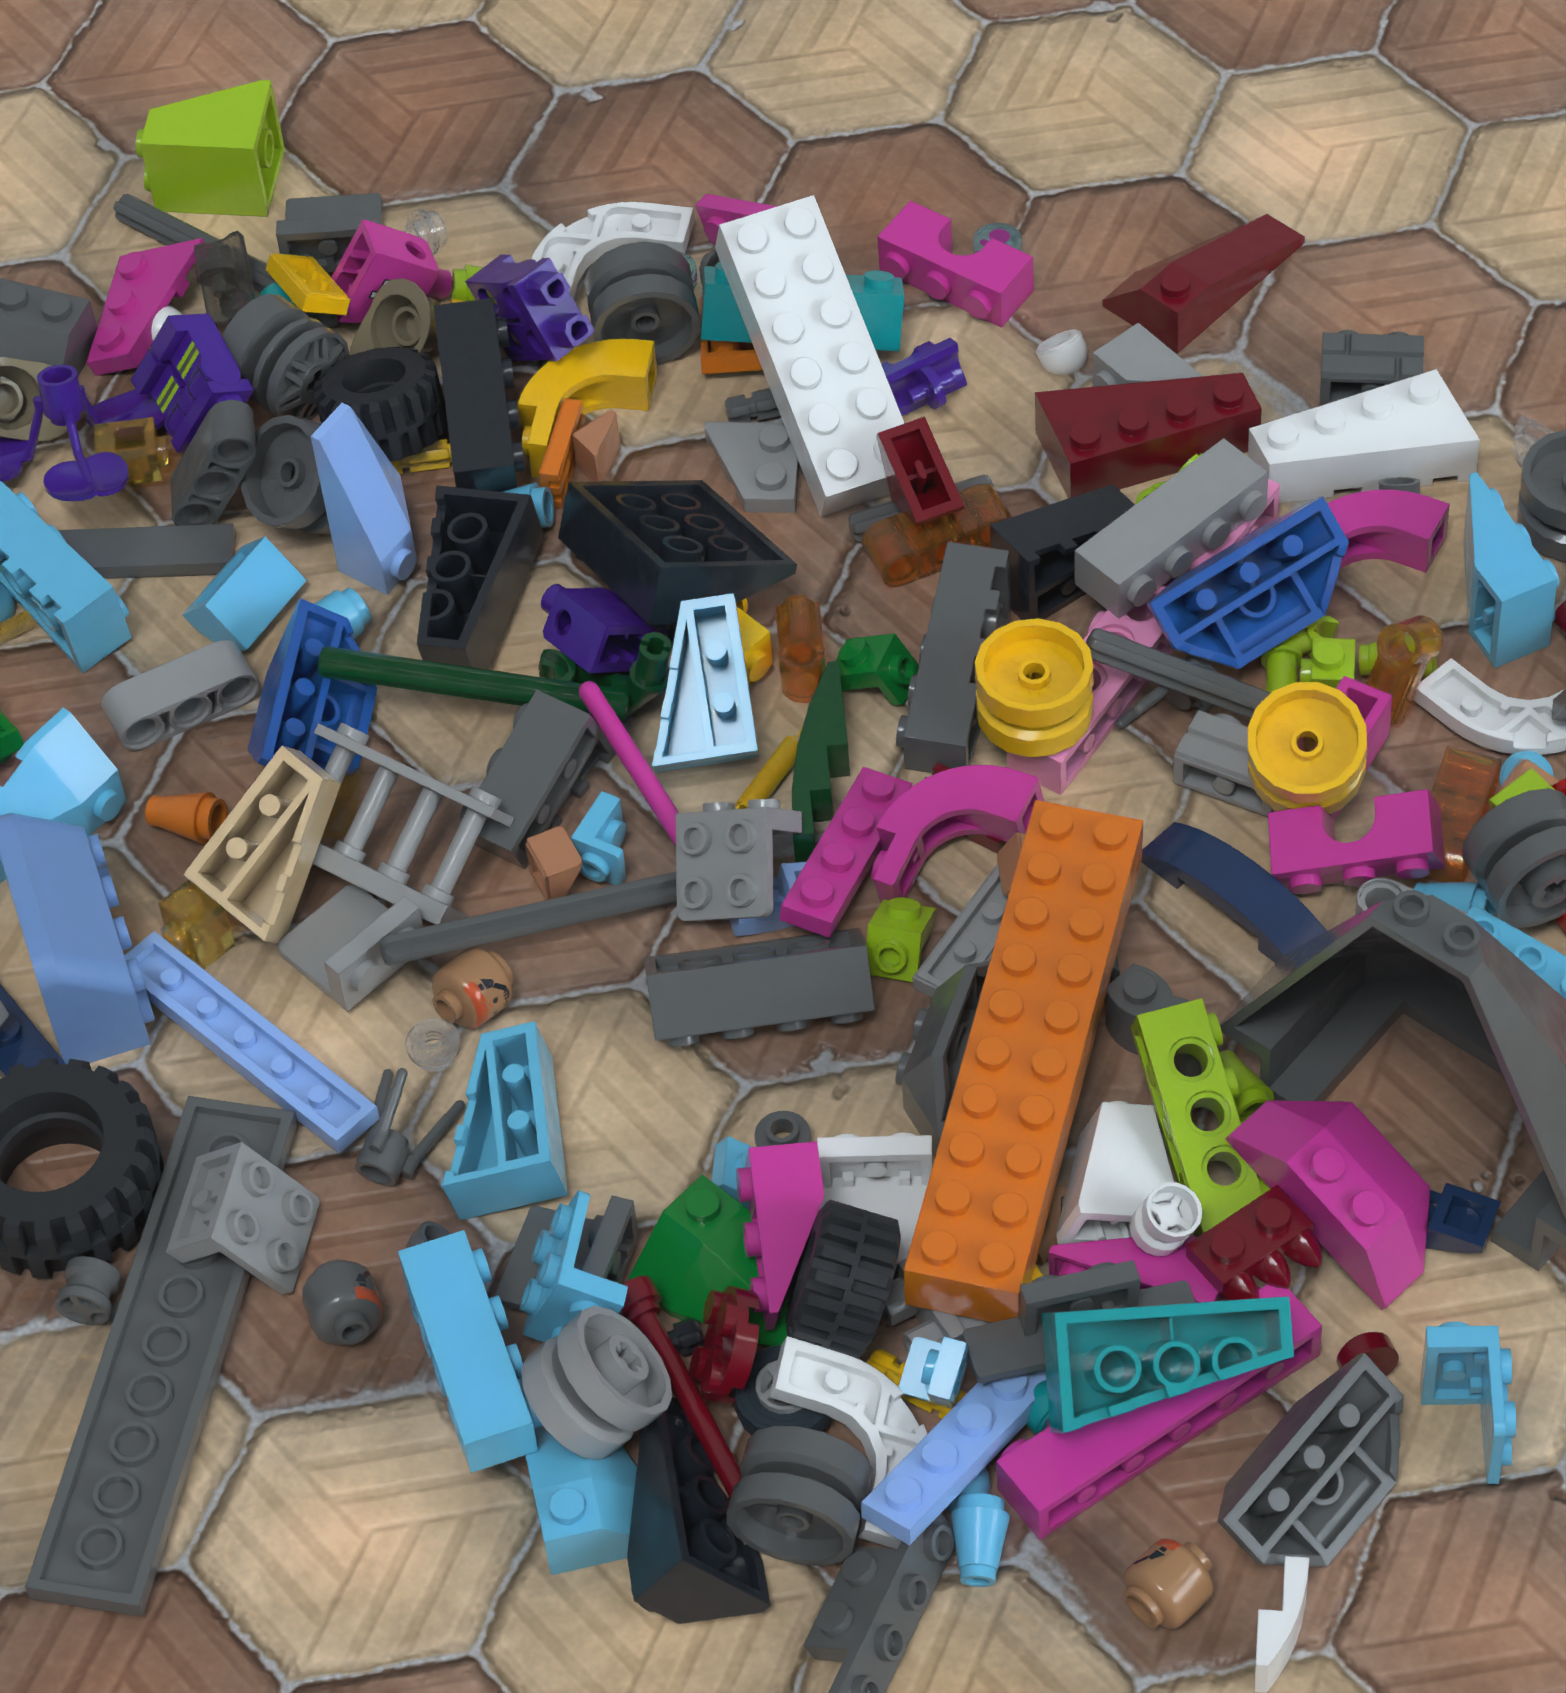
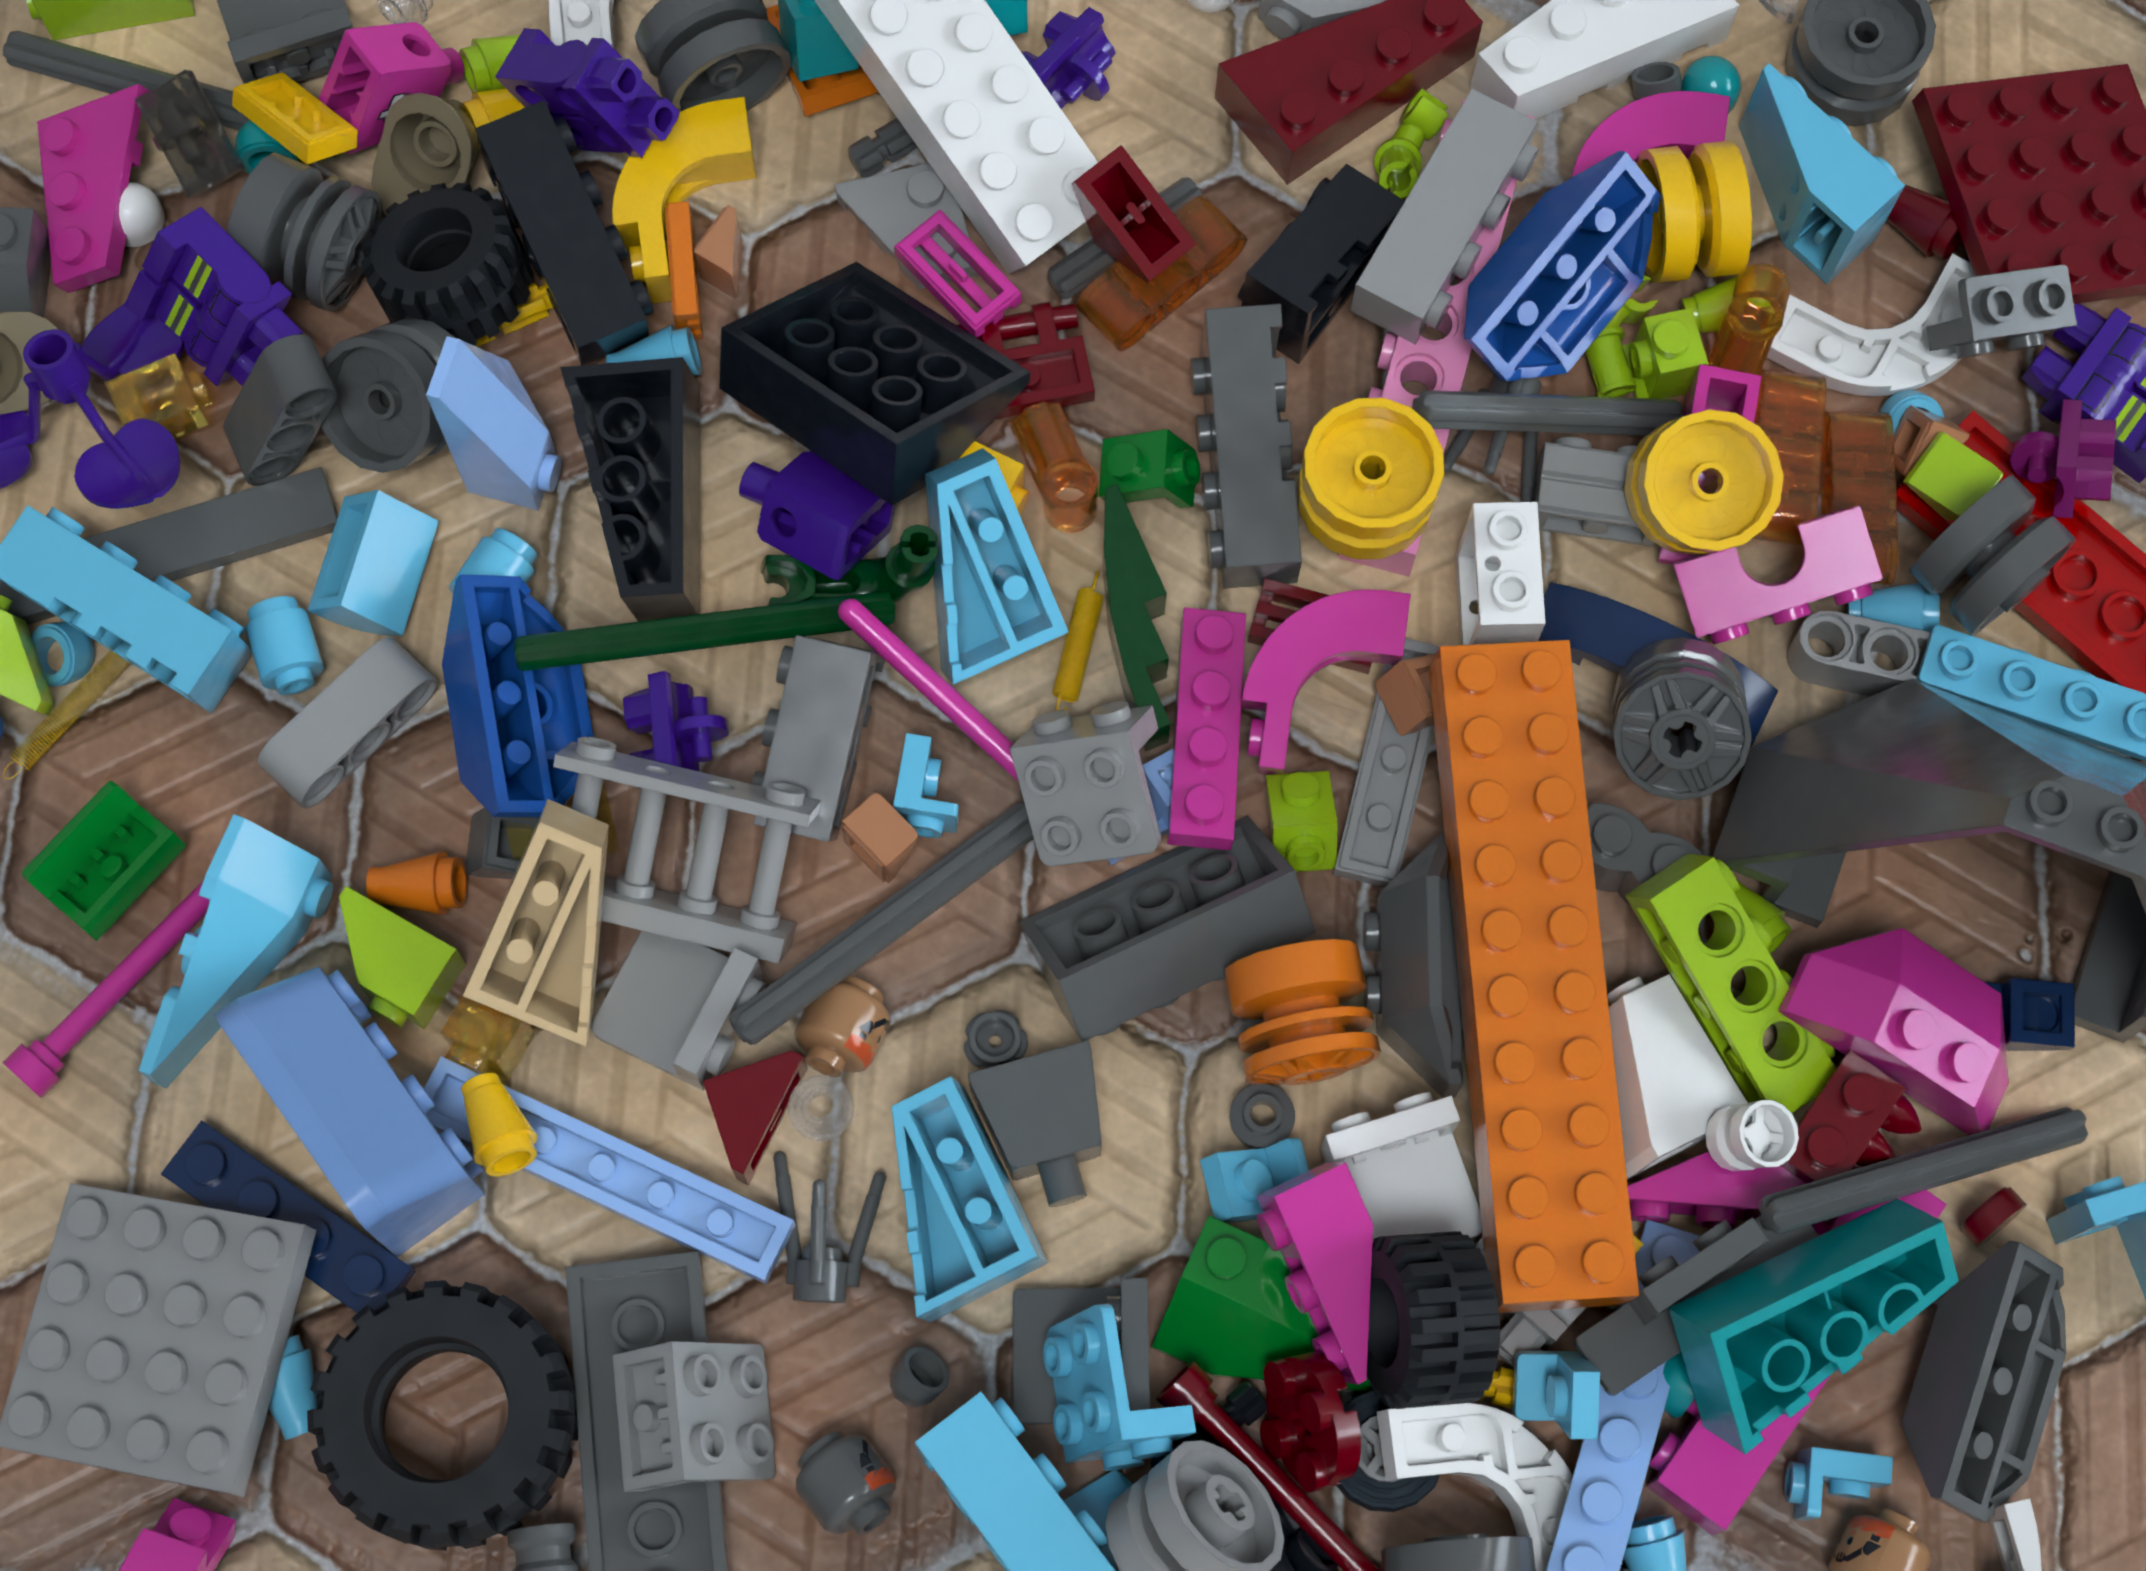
camera: 25 degrees left, 20 degrees up
none -> medium azure brick [245,596,324,695]
none -> lime slope [339,886,466,1030]
none -> yellow cone [461,1073,538,1177]
none -> dark purple hips [623,671,729,799]
none -> dark red slope [703,1050,807,1186]
none -> dark pink tile [894,209,1022,338]
none -> dark red plate [957,302,1095,419]
none -> dark grey plate [964,1010,1028,1068]
none -> dark grey torso [968,1040,1102,1207]
none -> orange wheel [1224,939,1381,1085]
none -> white window [1455,502,1545,645]
none -> dark grey wheel [1612,637,1752,801]
none -> yellow wheel [1637,140,1752,283]
none -> teal piece [1681,56,1741,114]
none -> clear orange beam [1752,369,1826,546]
none -> dark grey axle [1758,1107,2088,1234]
none -> medium azure bracket [1784,1447,1893,1521]

